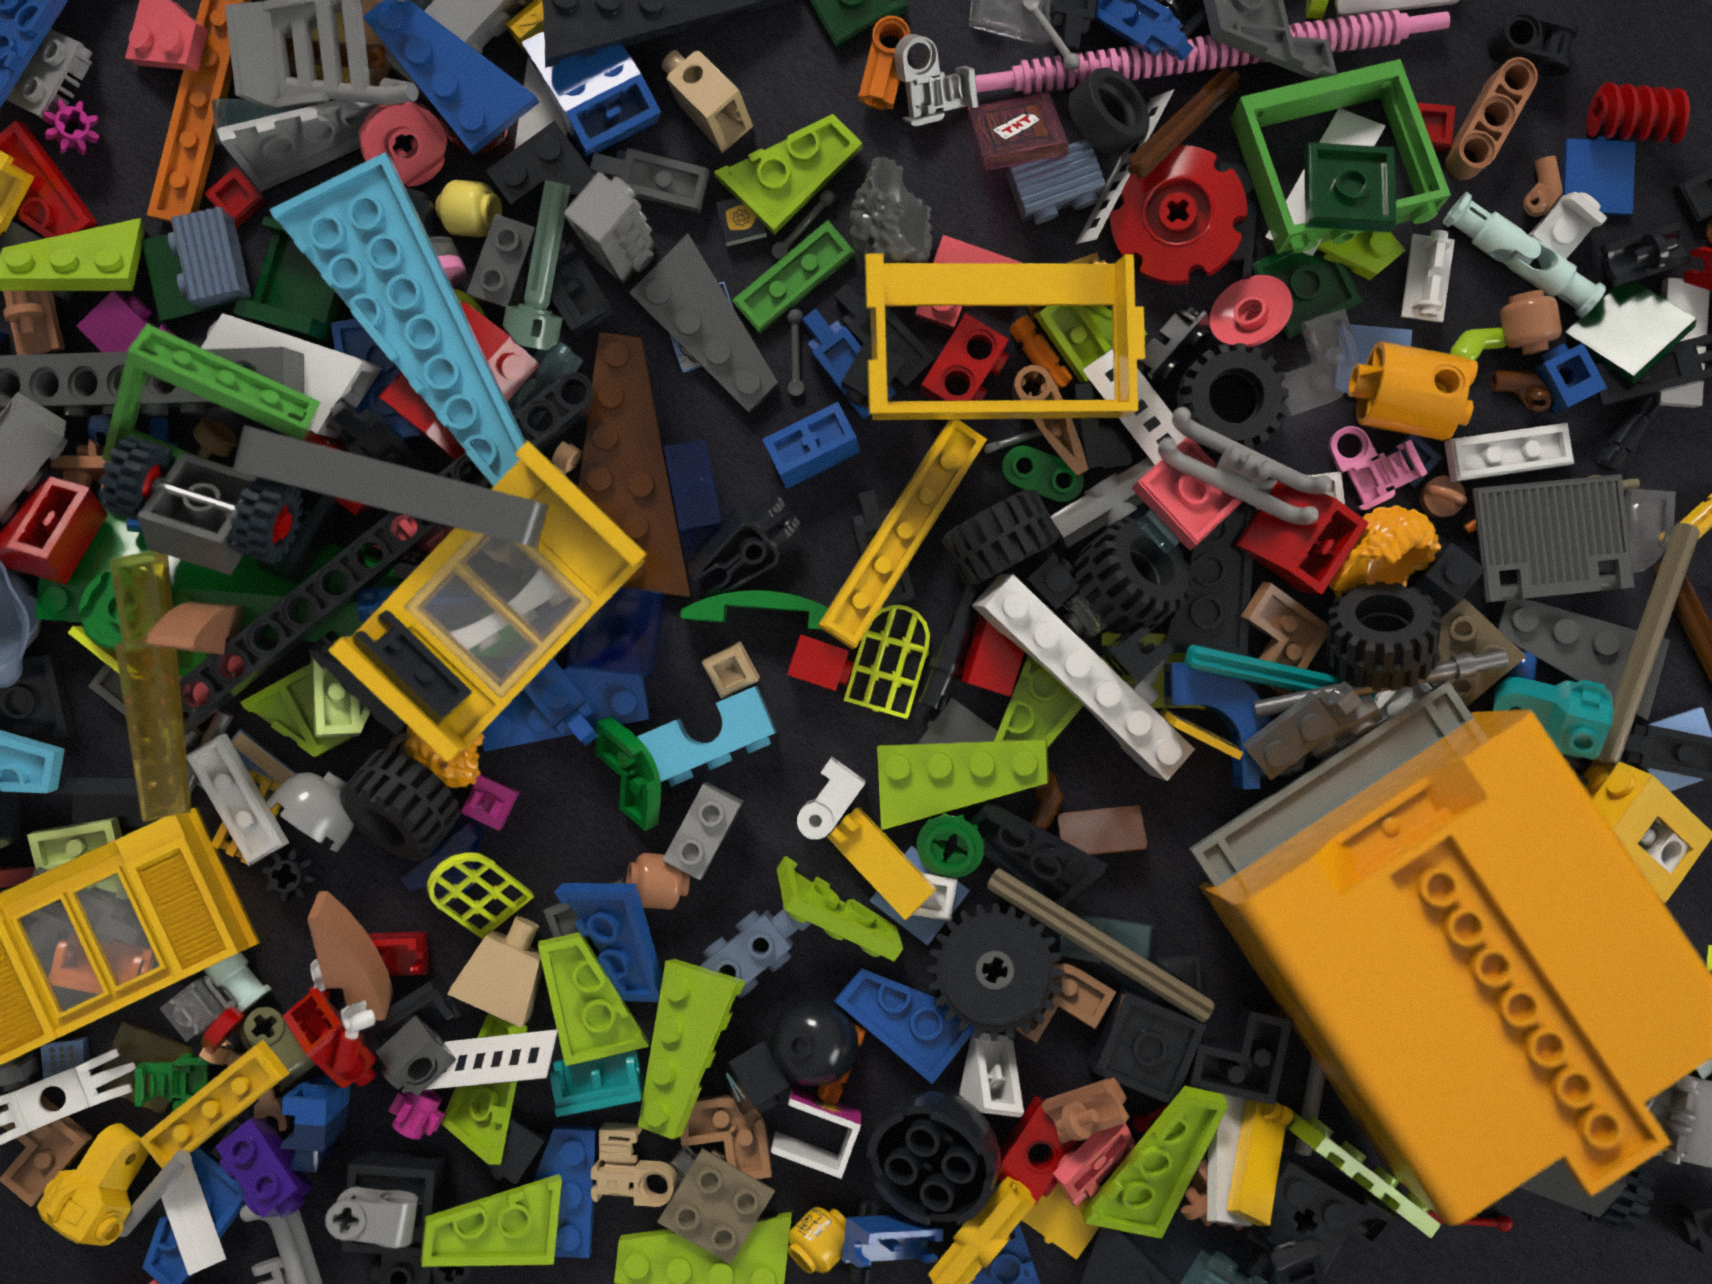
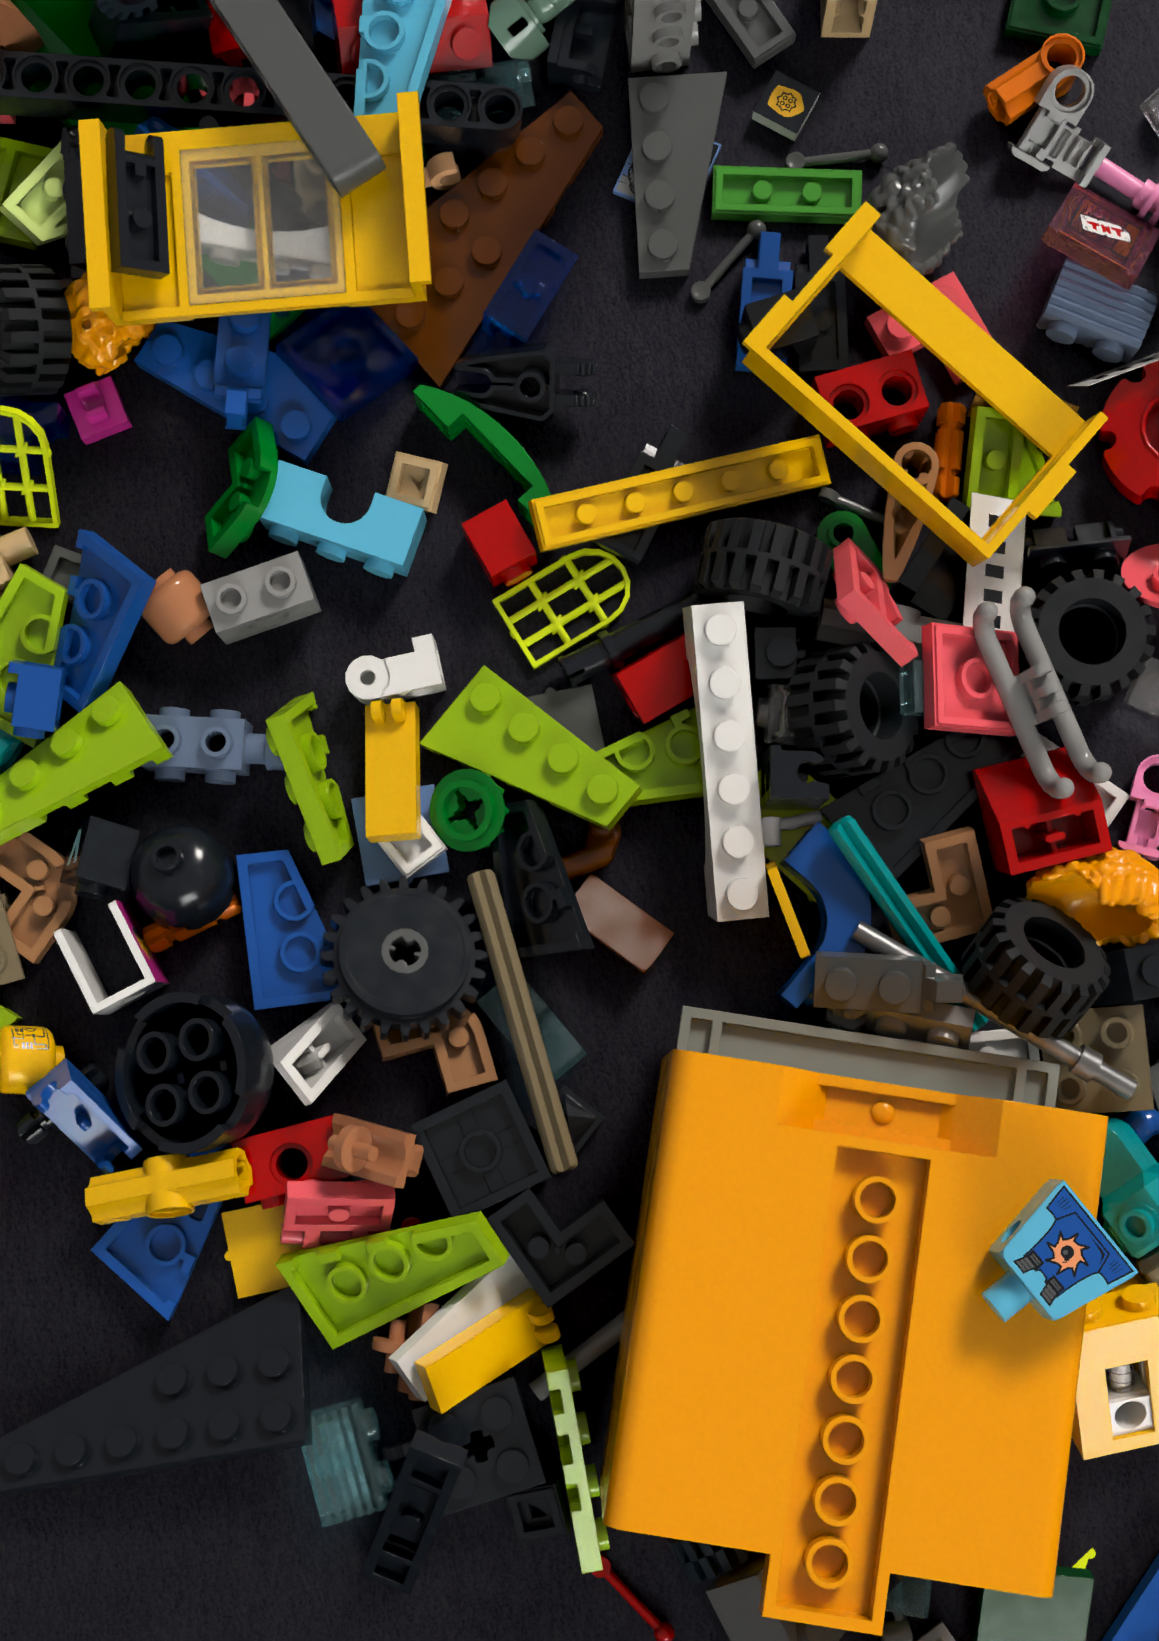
camera: 40 degrees right, 5 degrees down
lime wing [714,114,863,235] -> none
blue hinge [762,402,861,489] -> none
none -> blue brick [4,659,68,739]
none -> coral wing [832,537,918,667]
none -> torso [981,1179,1138,1323]

